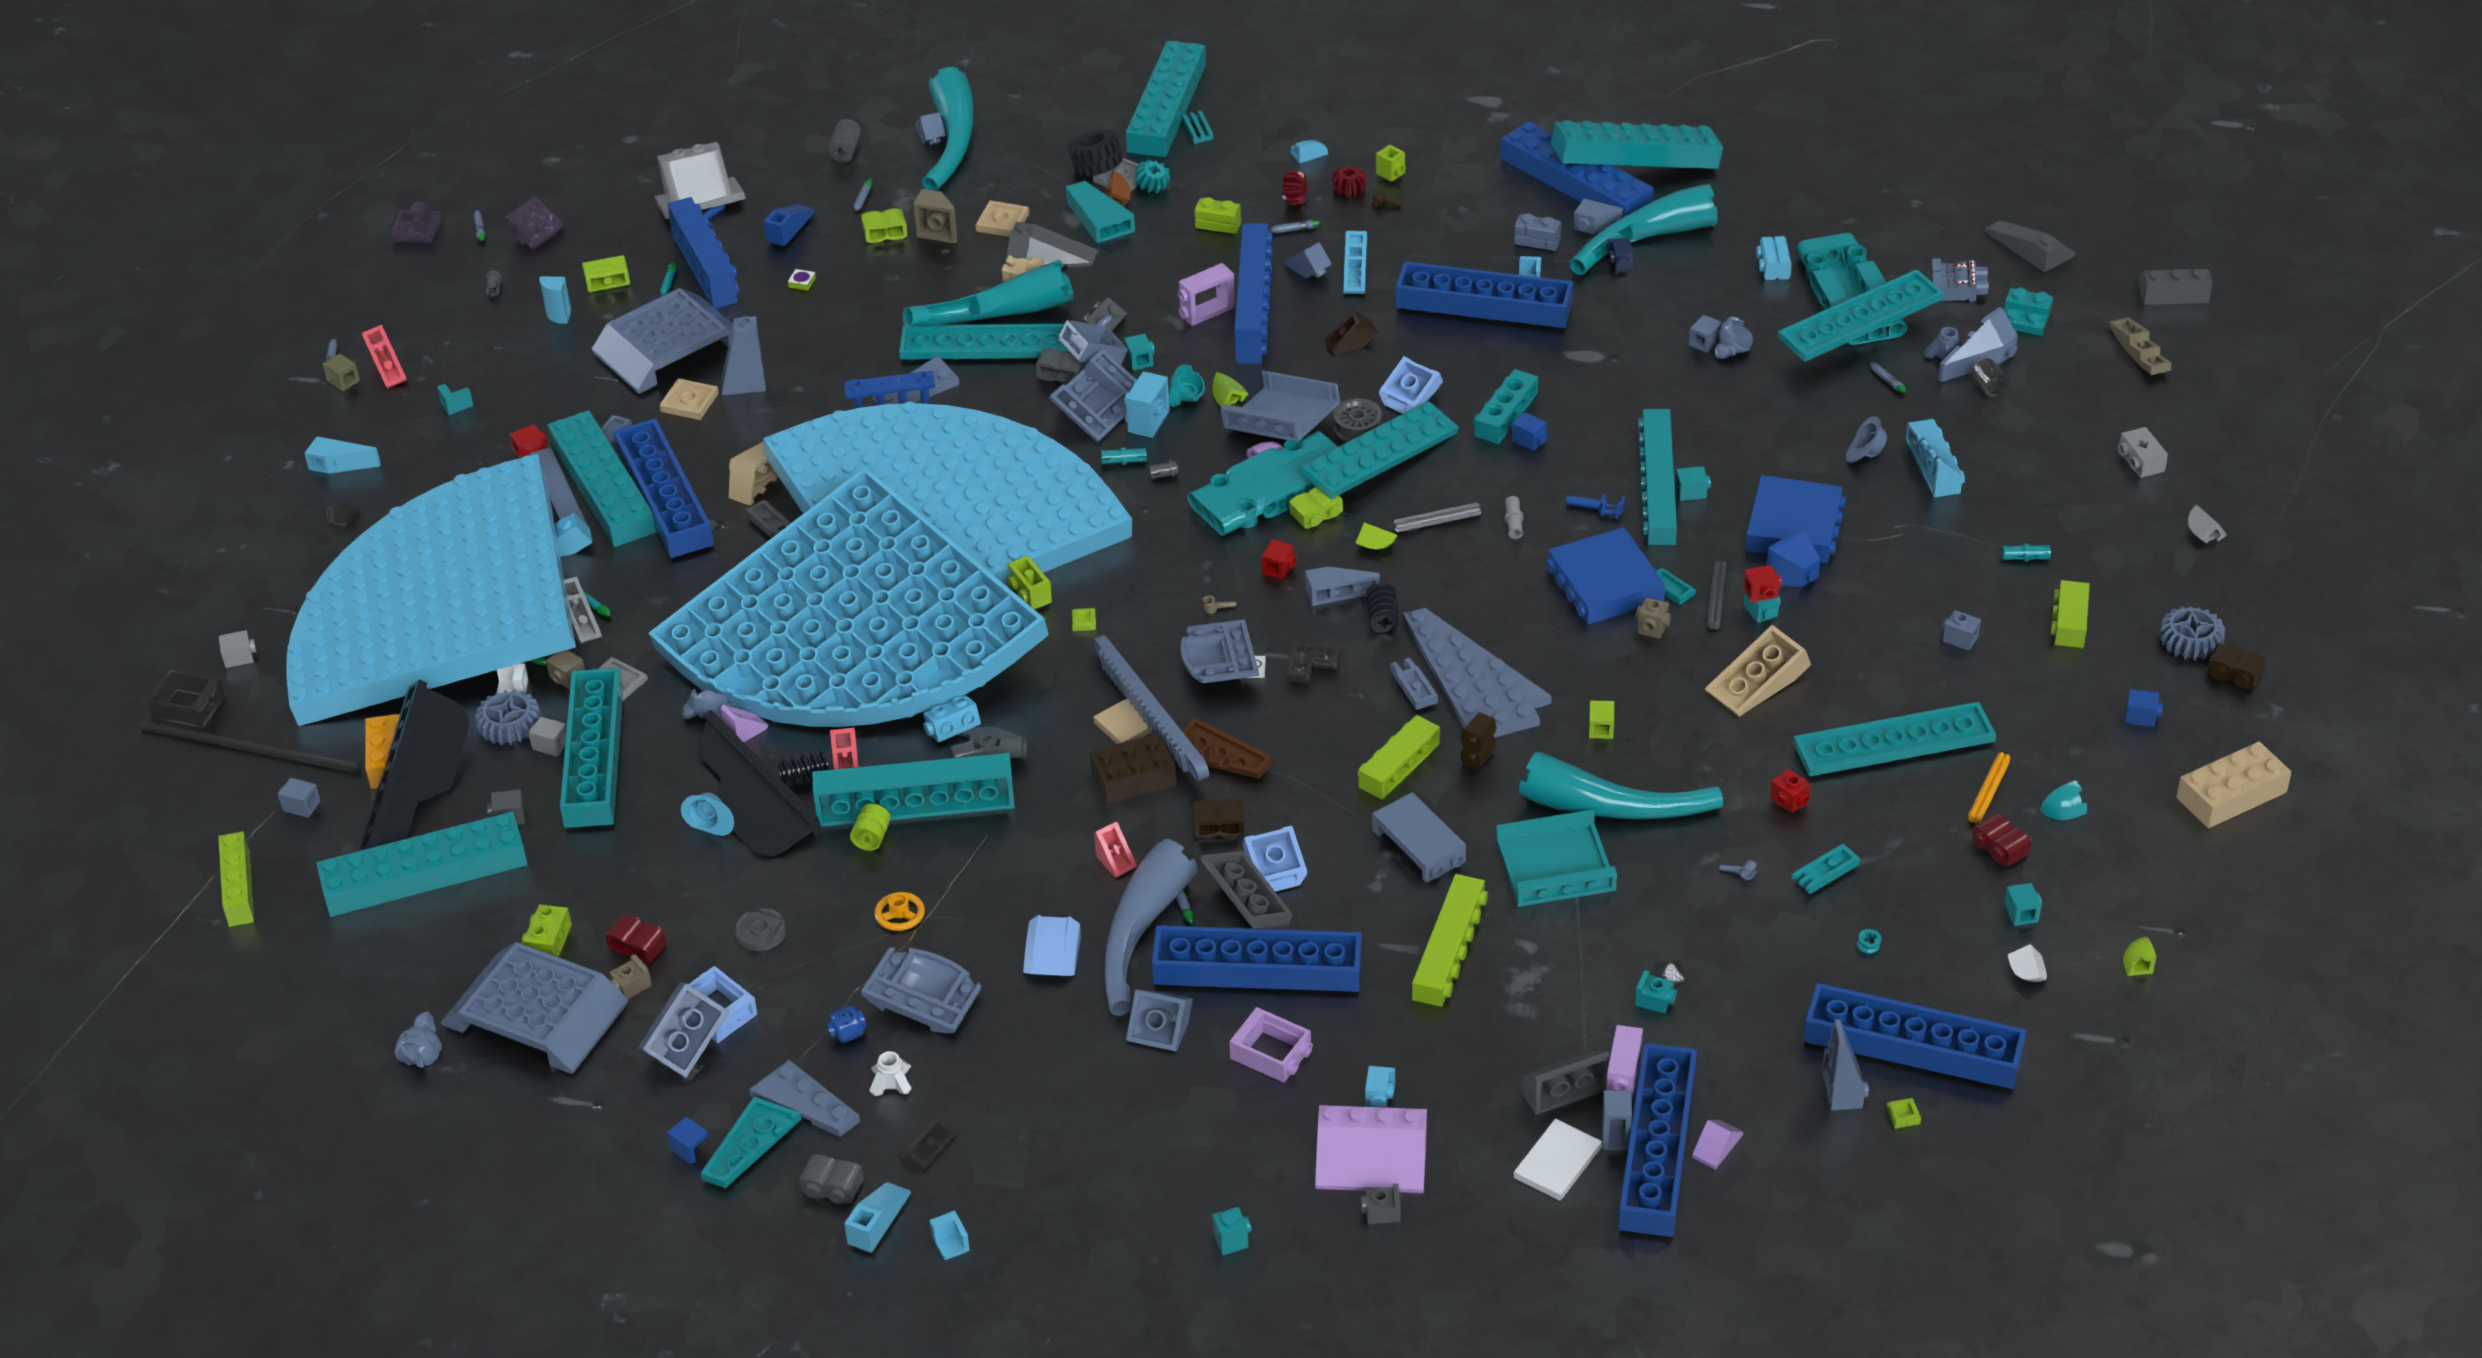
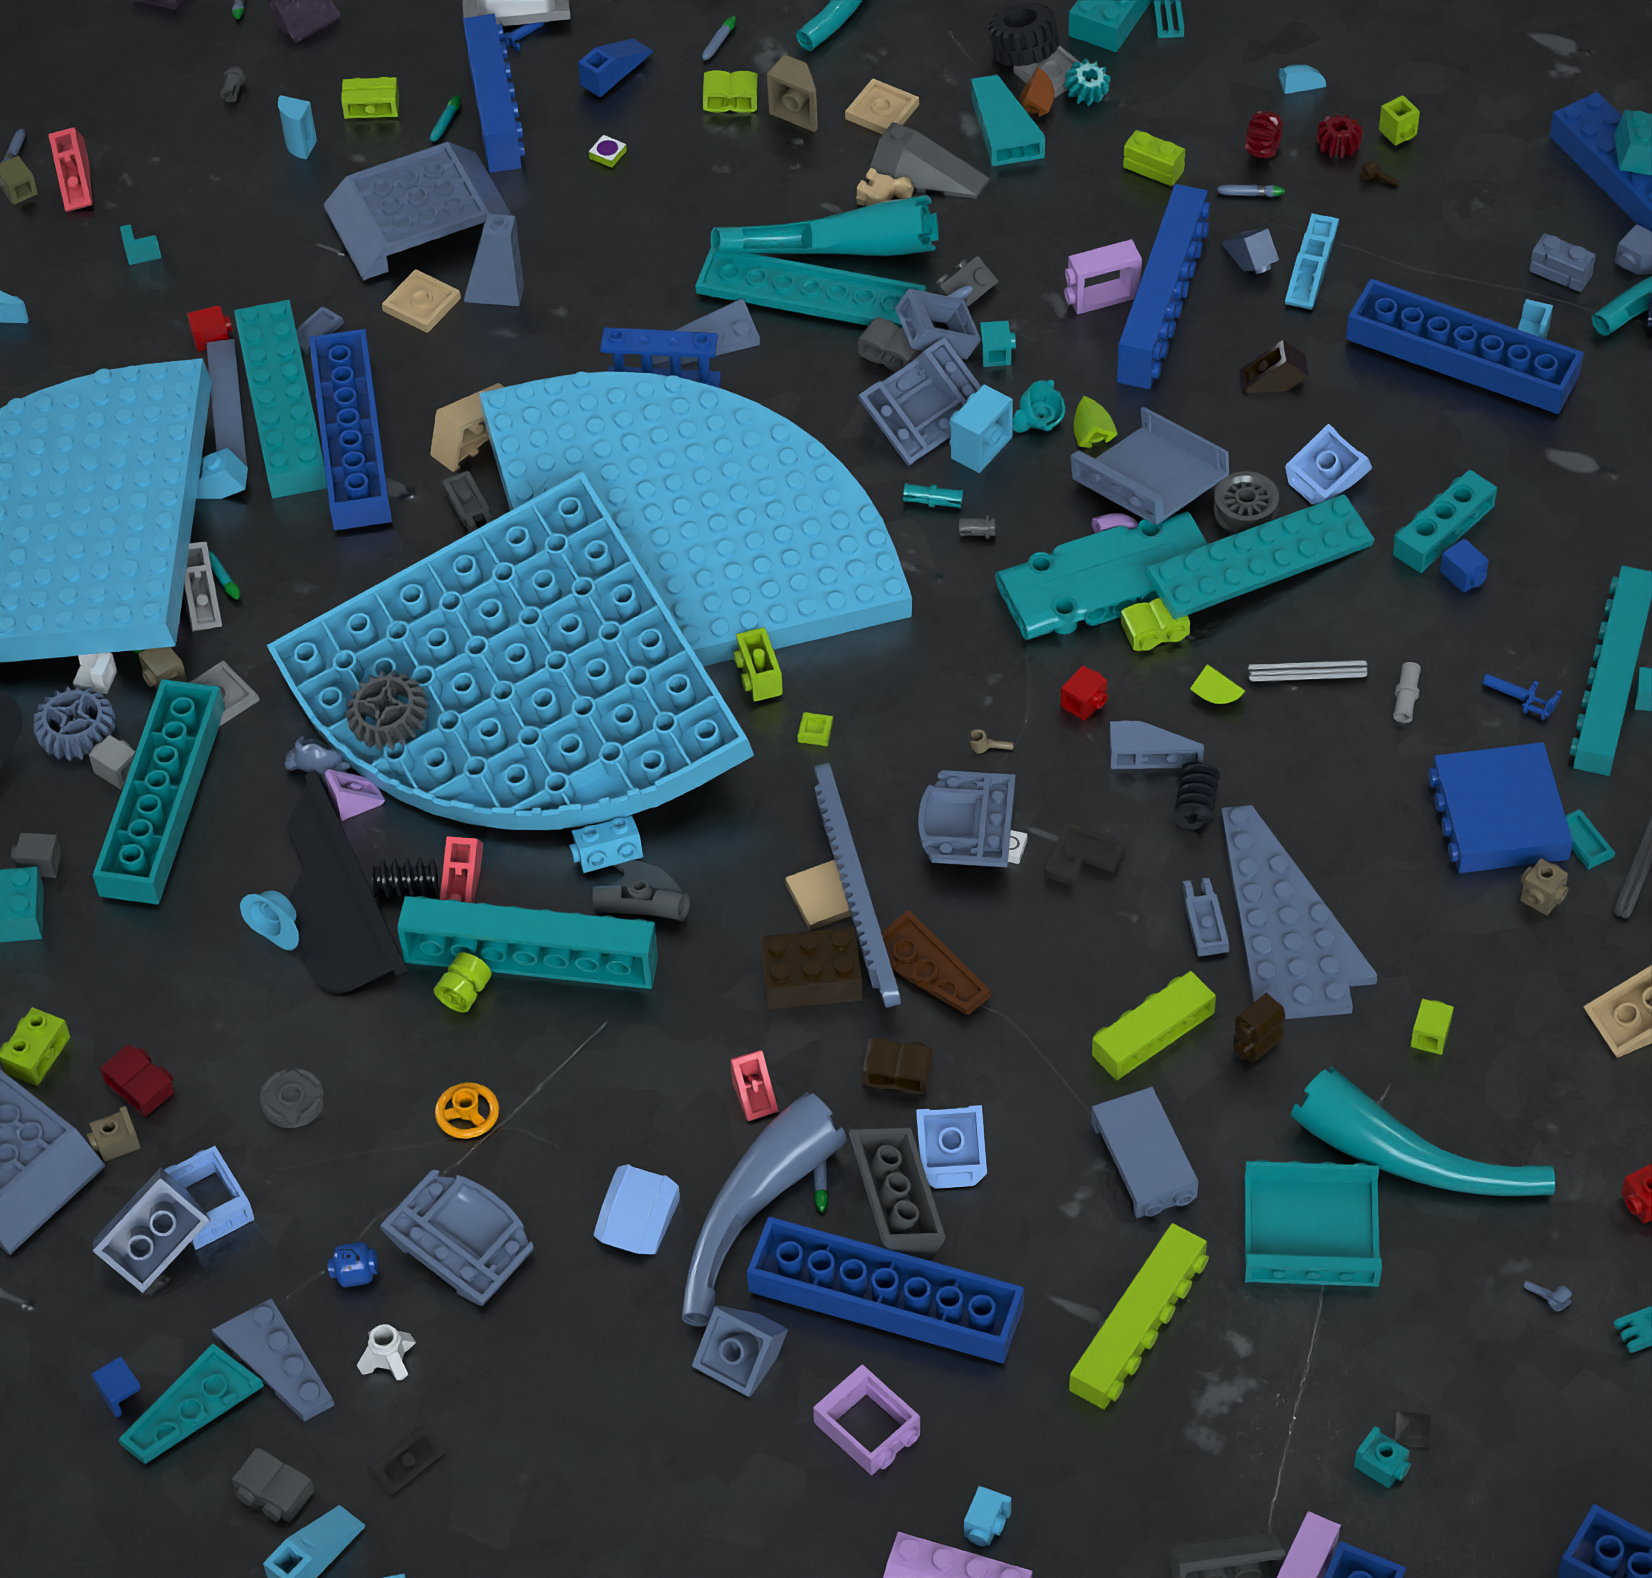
camera: 15 degrees right, 10 degrees up
none -> dark grey gear [345,670,429,751]

